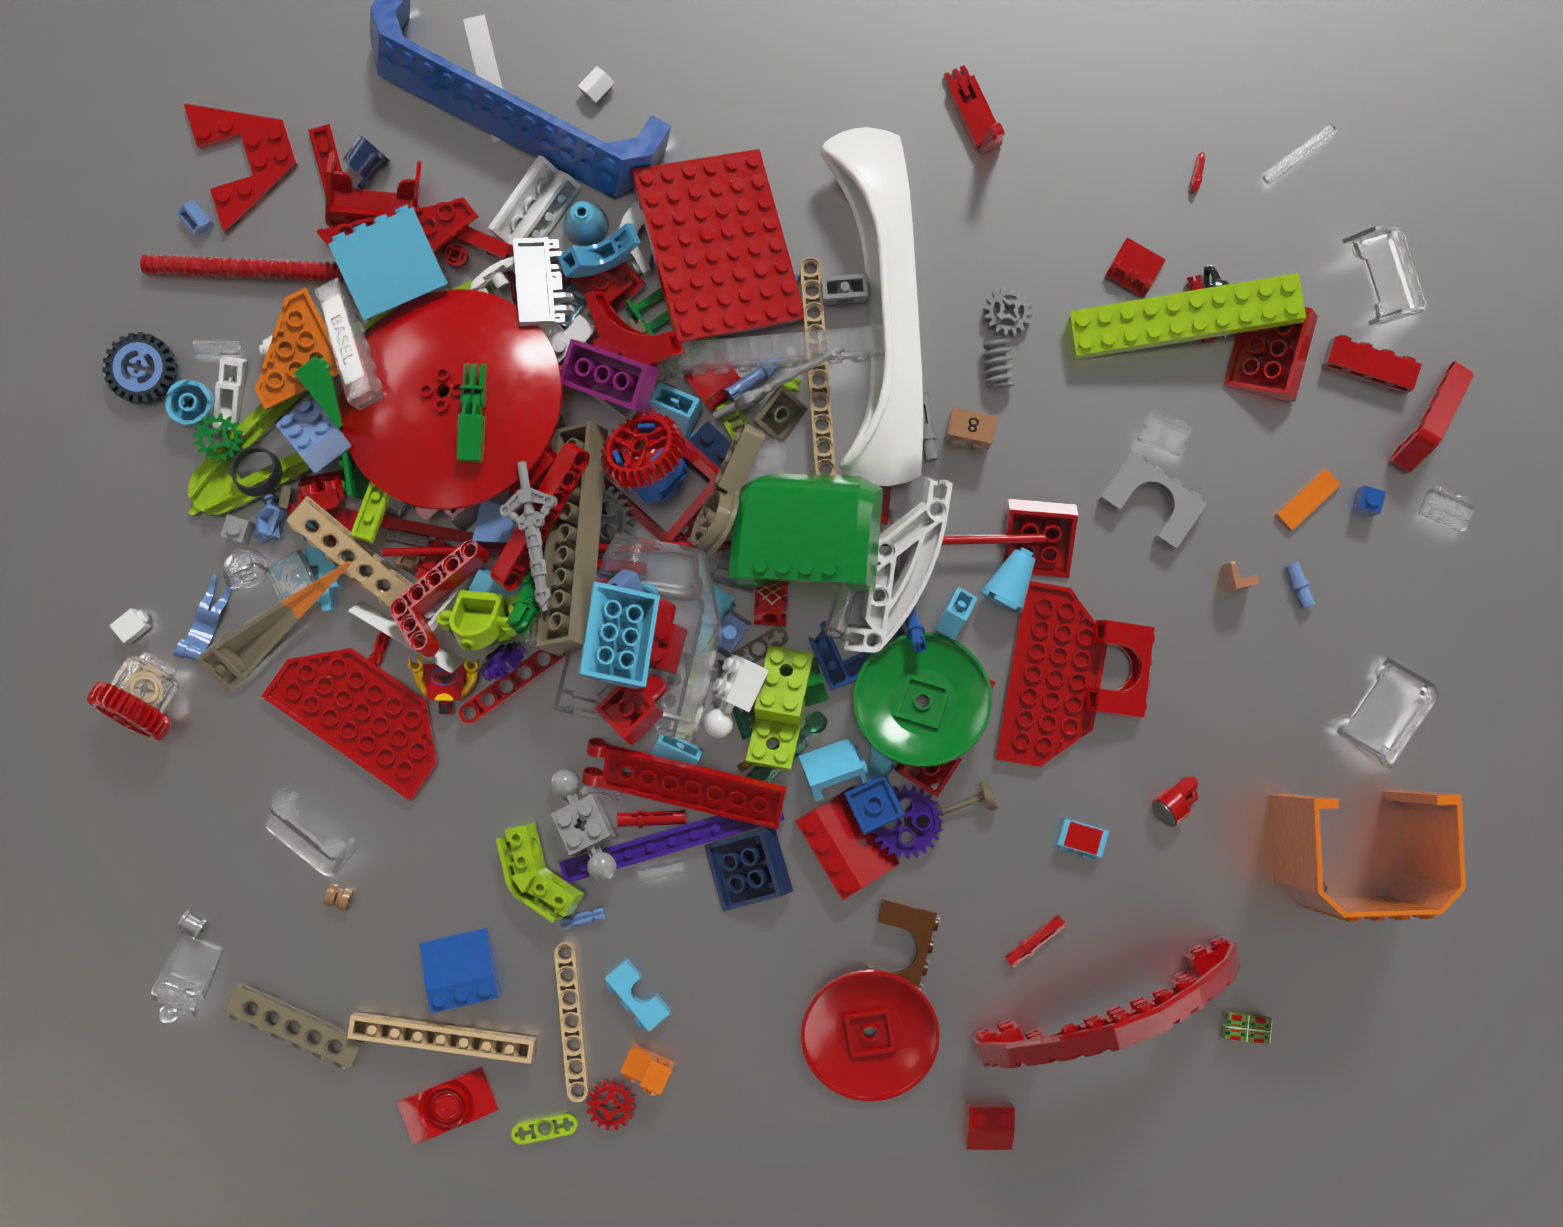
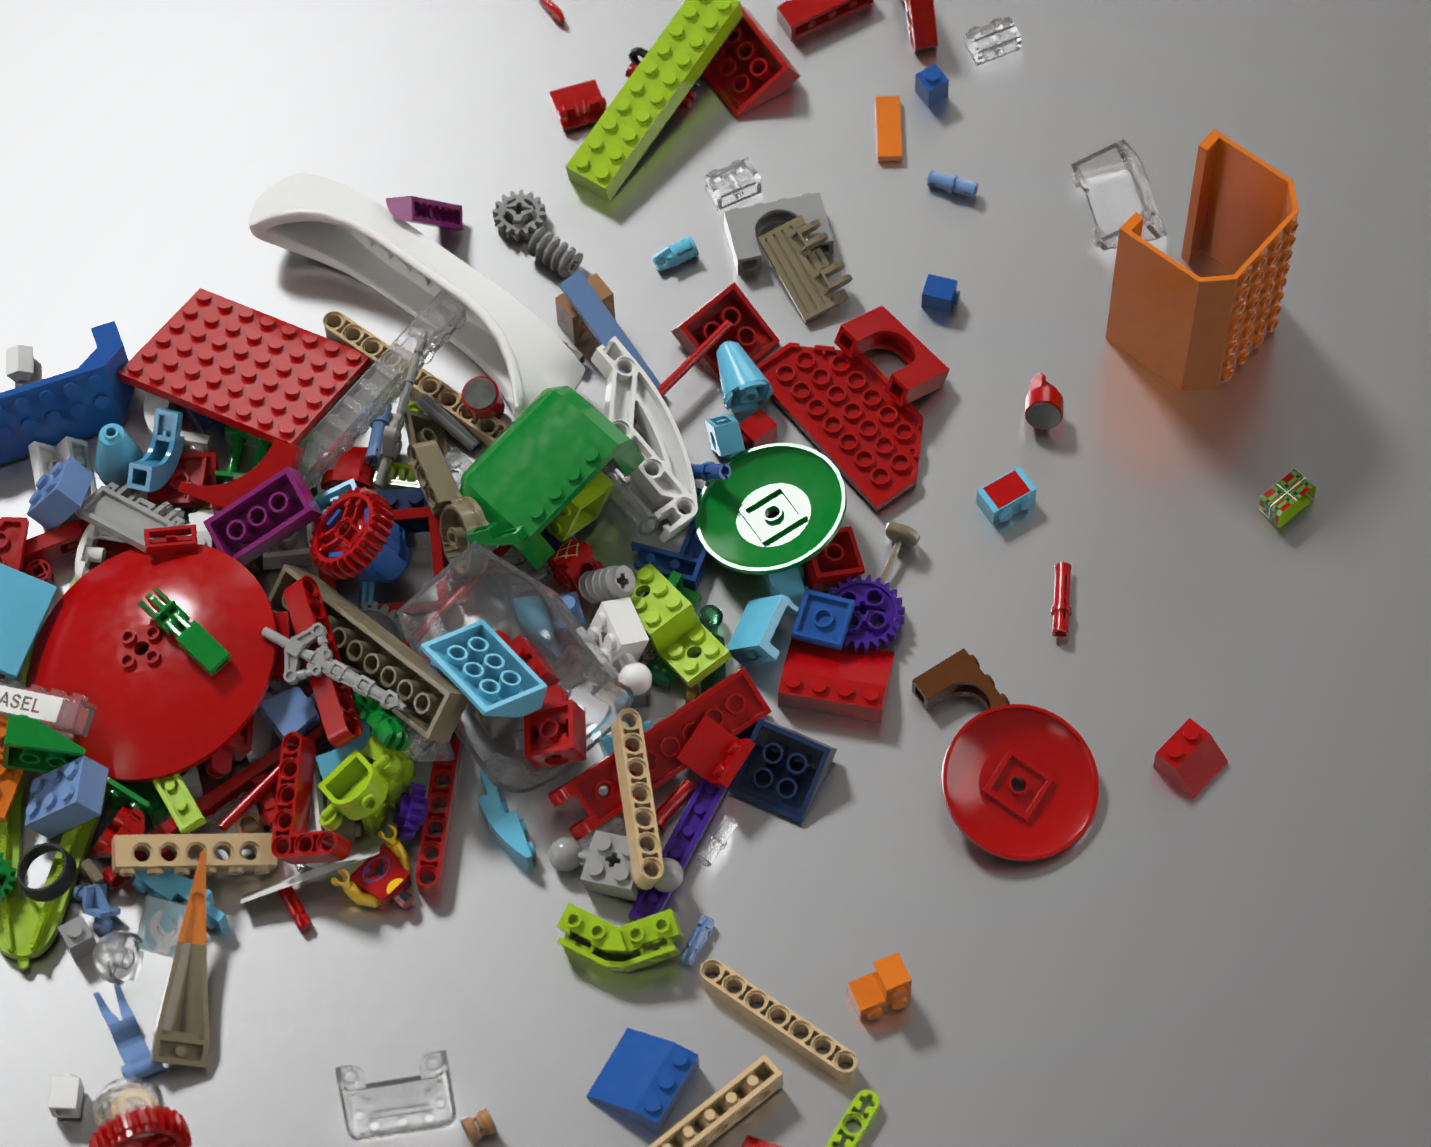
camera: 40 degrees left, 25 degrees down
red plate [261,648,437,801] -> none
red gear [586,1079,636,1131] -> none
medium azure arch [605,959,671,1031] -> none
light grey brick [822,273,869,305] -> none
red hinge [944,65,1005,154] -> none
red piece [972,937,1241,1068] -> none
nougat panel [1222,561,1259,592] -> none
none -> medium blue brick [27,456,94,531]
none -> red tile [144,524,198,555]
none -> magenta brick [386,196,463,231]
none -> light grey axle [416,393,480,451]
none -> piece [462,376,505,420]
none -> green slope [466,522,527,546]
none -> medium azure slope [477,768,536,869]
none -> medium blue tile [558,270,667,395]
none -> light grey piece [579,565,636,603]
none -> tan beam [611,708,664,890]
none -> medium azure hinge [652,235,699,271]
none -> red bracket [677,716,755,789]
none -> red brick [739,408,777,449]
none -> dark tan hinge [758,215,853,323]
none -> blue brick [921,274,960,314]

